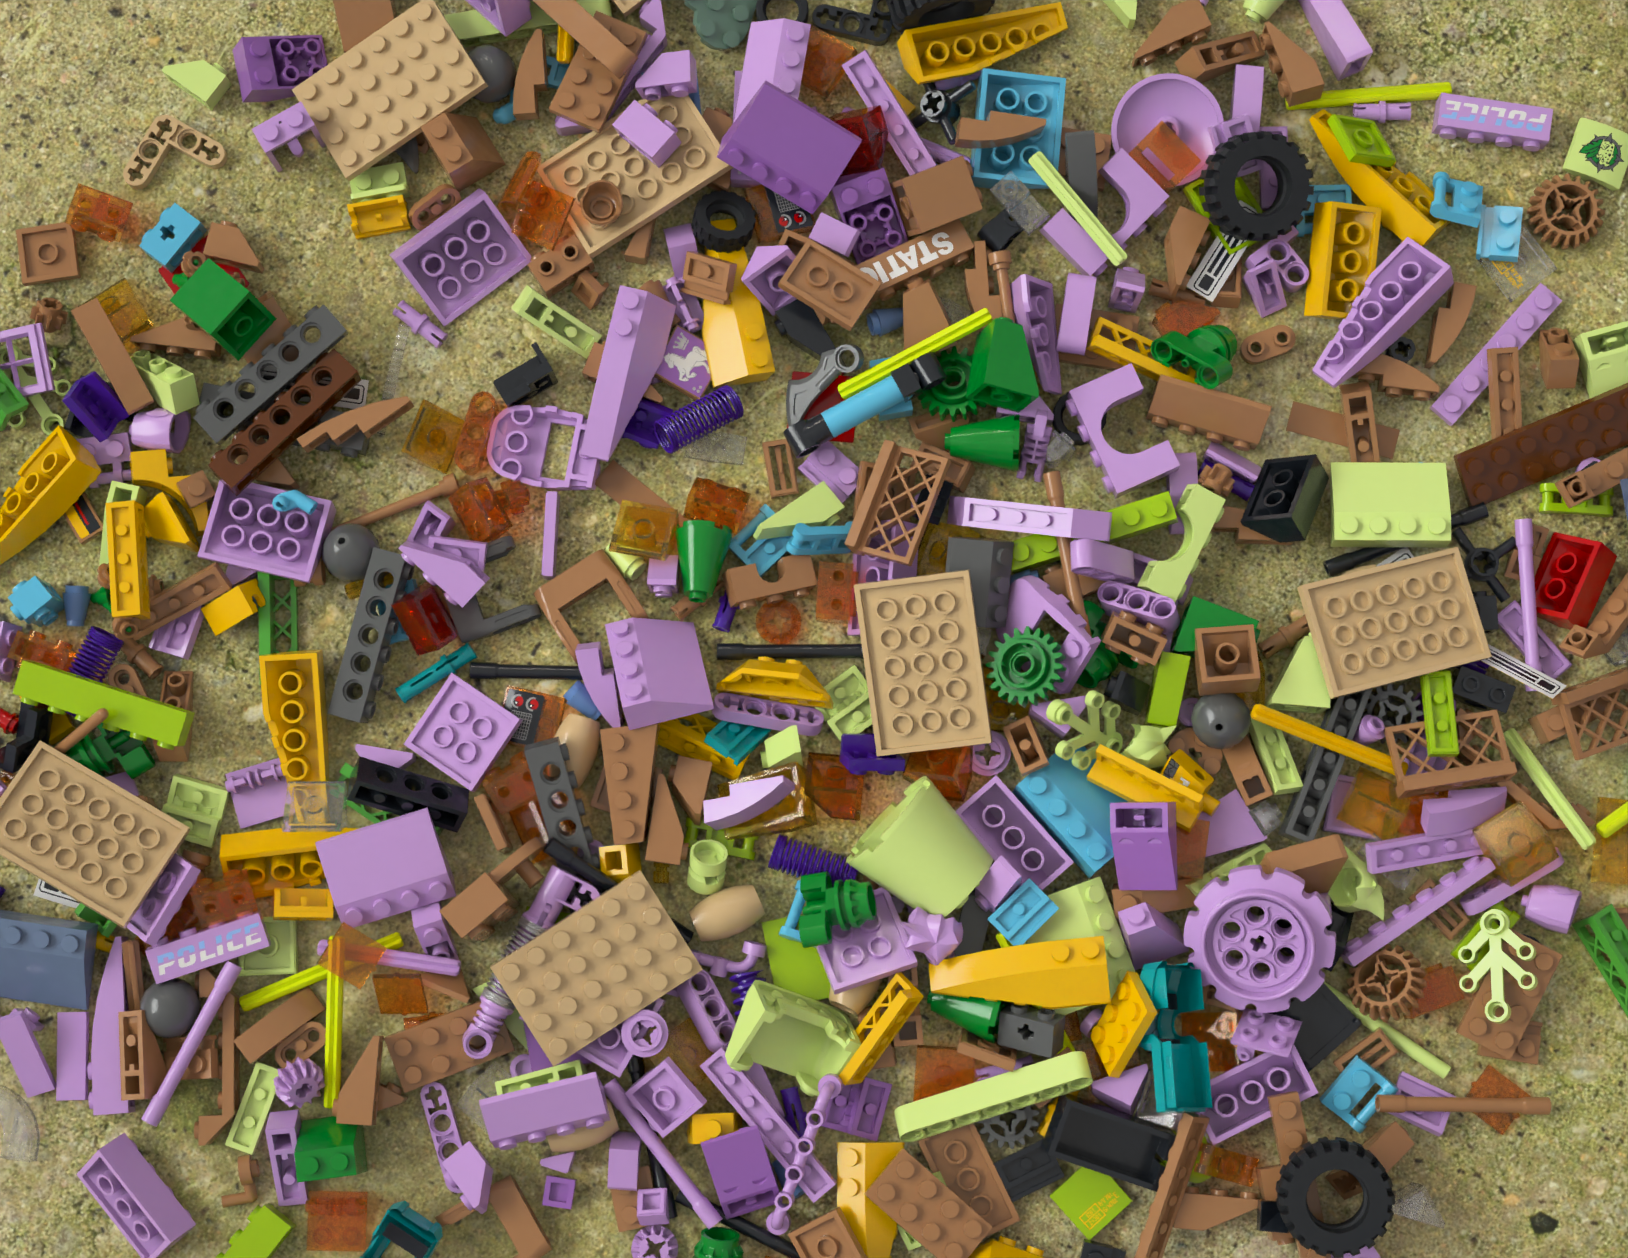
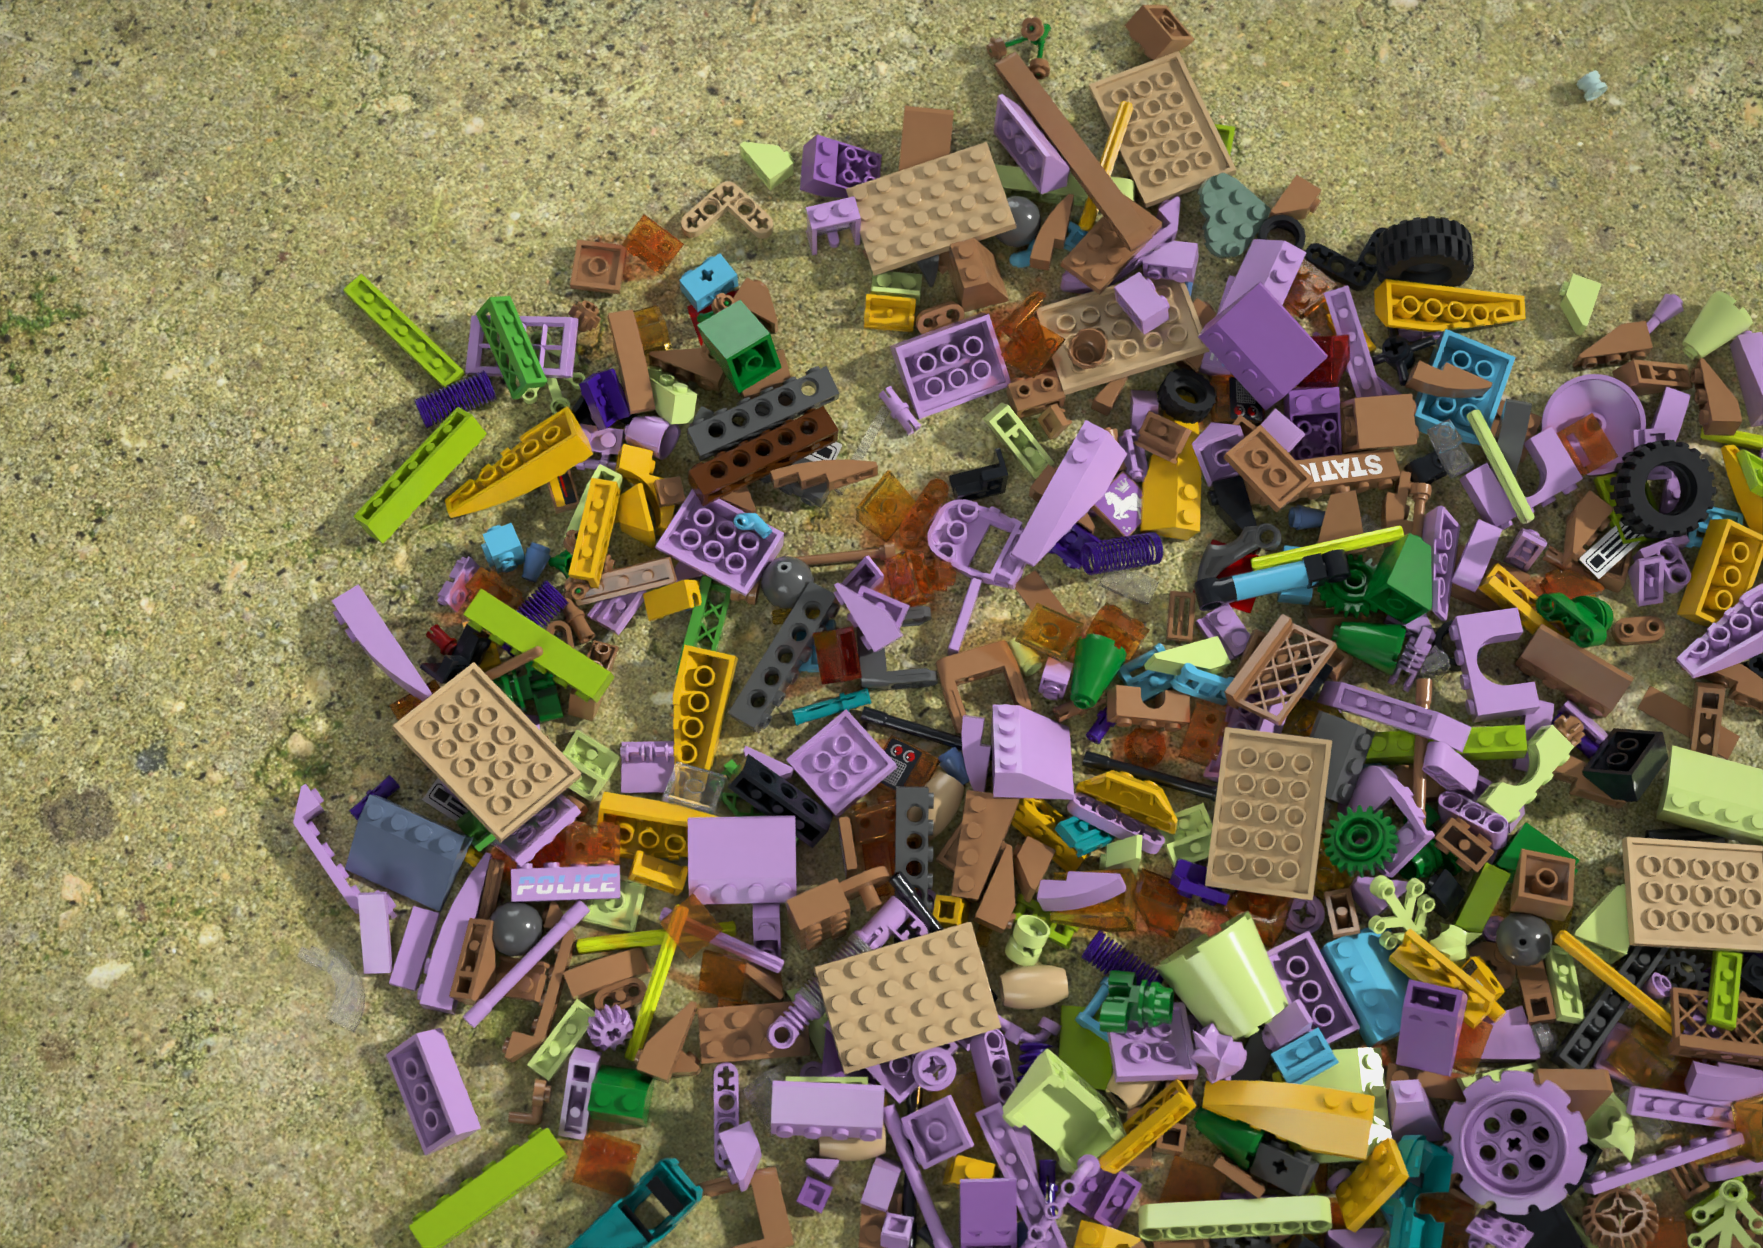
camera: 10 degrees right, 10 degrees down
medium nougat pin [1257,614,1310,659] -> none

